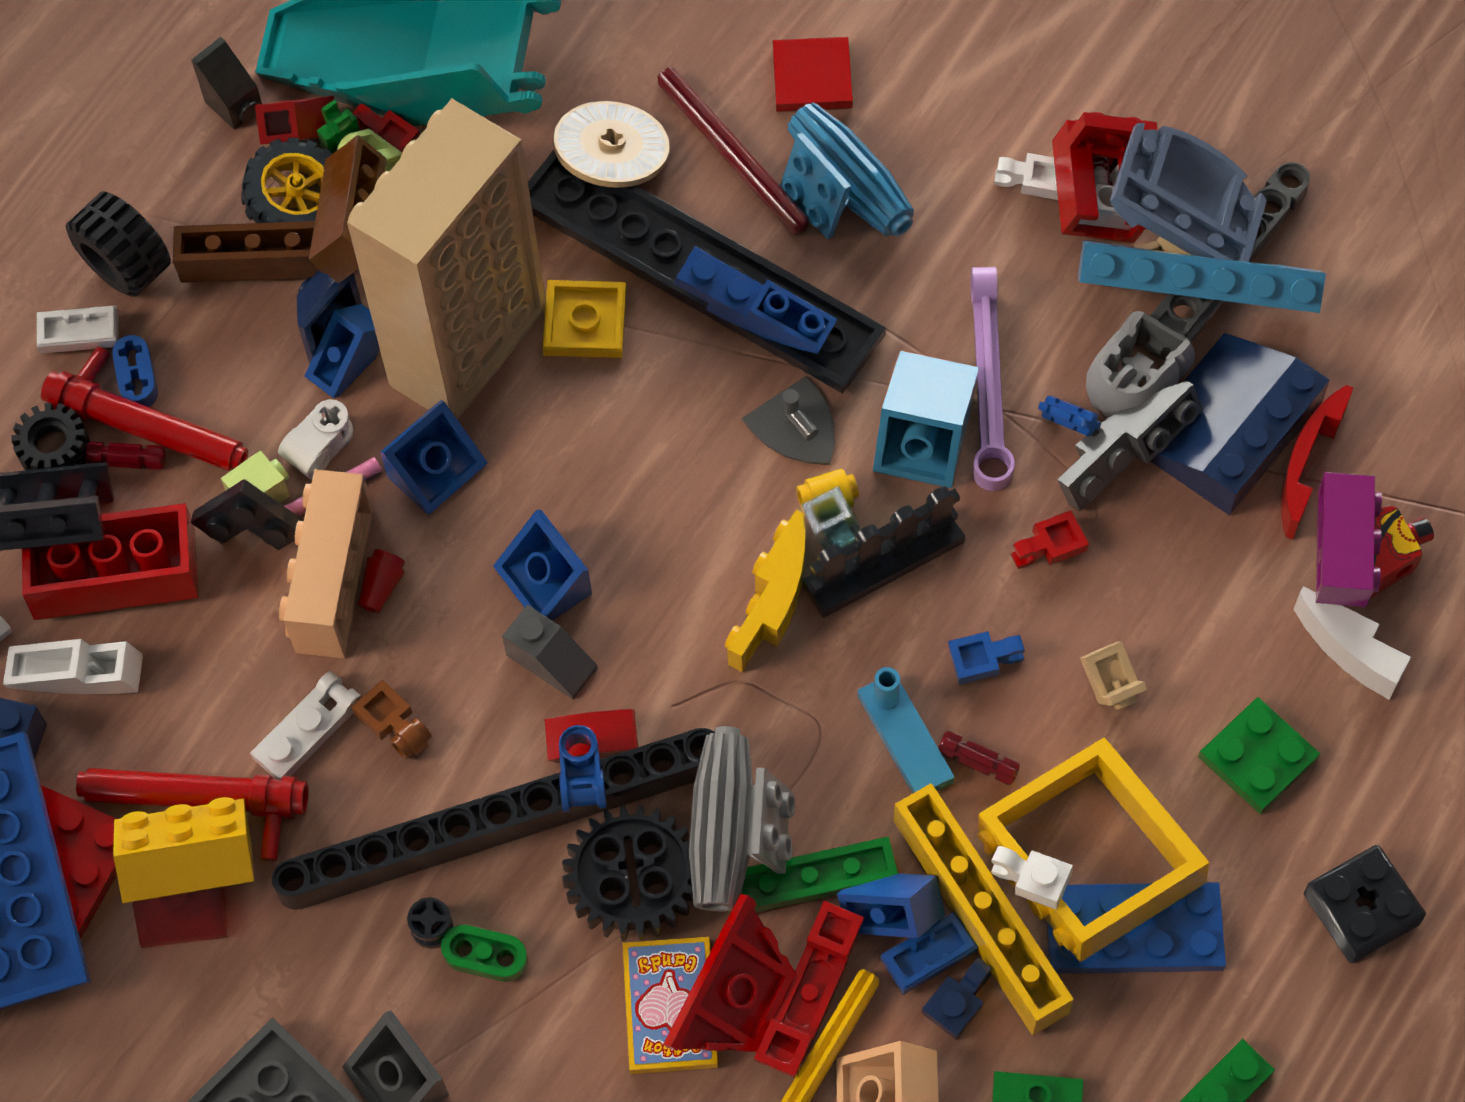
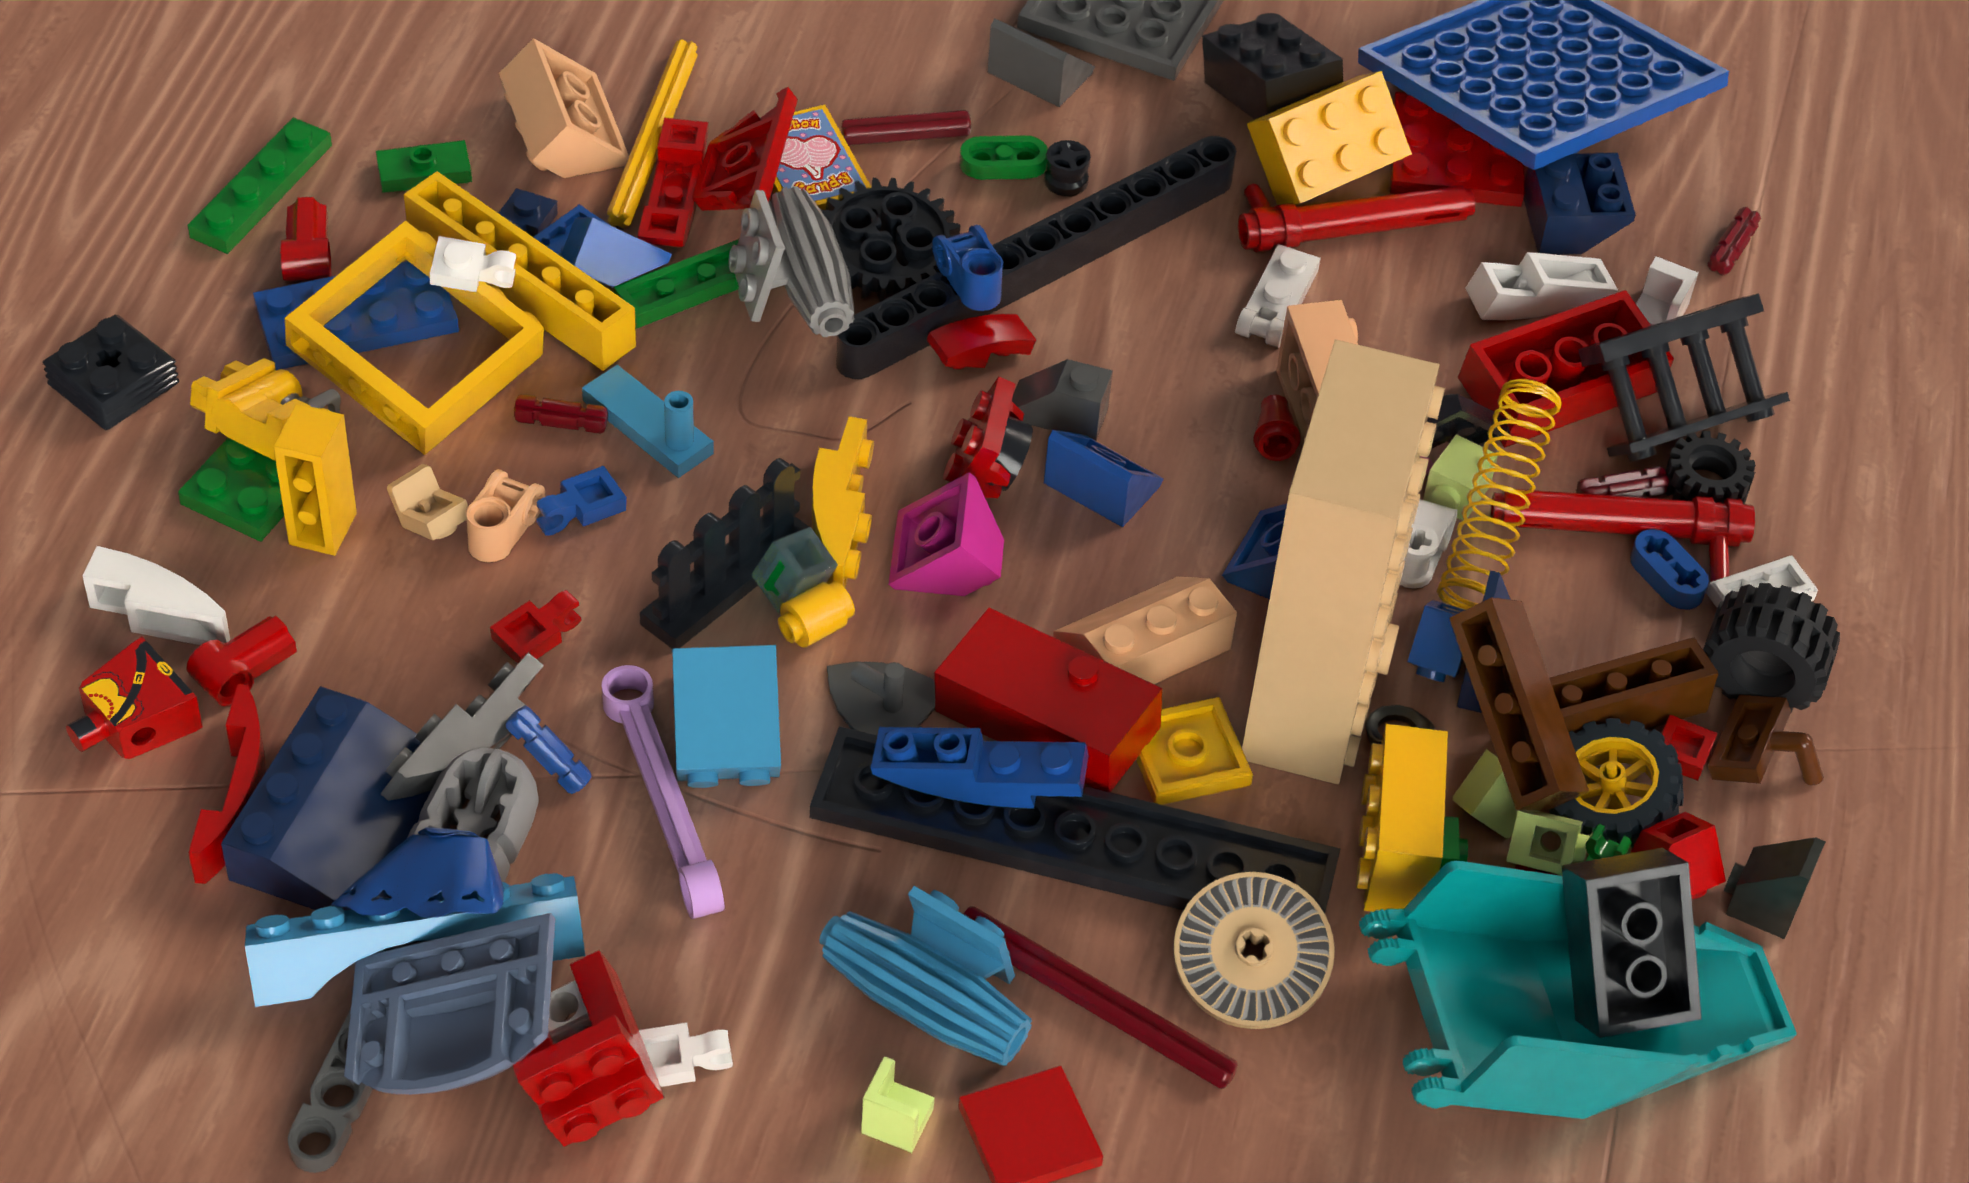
camera: 155 degrees right, 15 degrees down
dark orange plate [351,680,432,759] -> none
magenta brick [1315,472,1382,607] -> none
none -> red piece [186,616,297,707]
none -> yellow hips [190,358,341,461]
none -> yellow brick [273,403,357,556]
none -> red piece [281,197,331,281]
none -> blue piece [331,827,504,918]
none -> light nougat piece [466,469,545,562]
none -> dark red axle [841,110,971,146]
none -> yellowish green panel [861,1056,935,1153]
none -> dark pink slope [888,472,1004,596]
none -> red brick [934,607,1162,792]
none -> red piece [943,376,1033,499]
none -> light nougat slope [1053,577,1237,684]
none -> black brick [1202,13,1344,120]
none -> yellow piece [1437,379,1562,610]
none -> black brick [1561,848,1702,1038]
none -> red plate [1662,715,1718,781]
none -> reddish brown plate [1708,695,1824,786]

